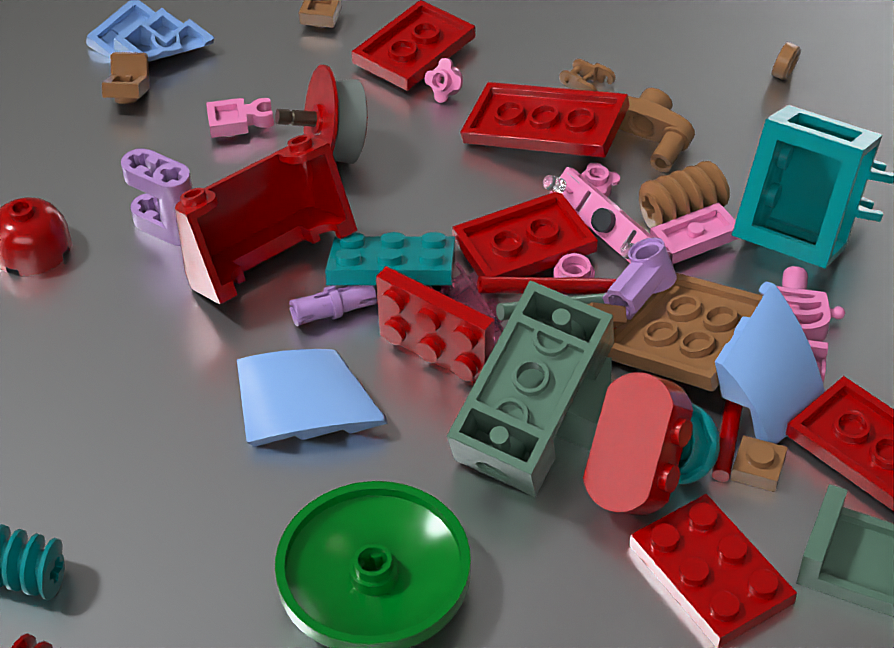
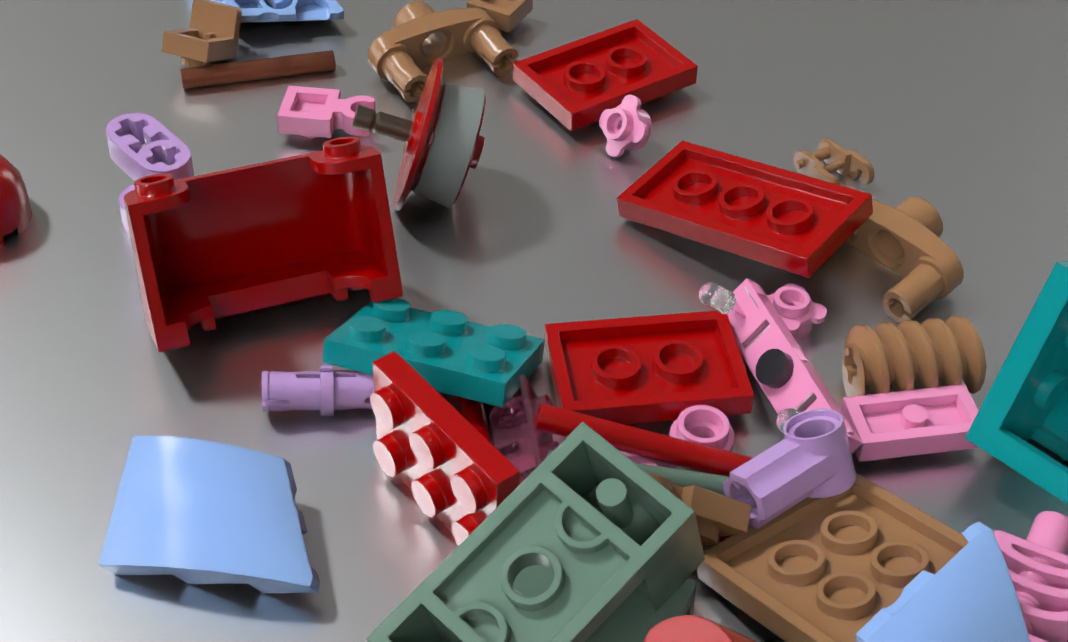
camera: 15 degrees right, 5 degrees down
none -> copper bar [180,50,336,89]
none -> medium nougat connector [367,1,518,103]

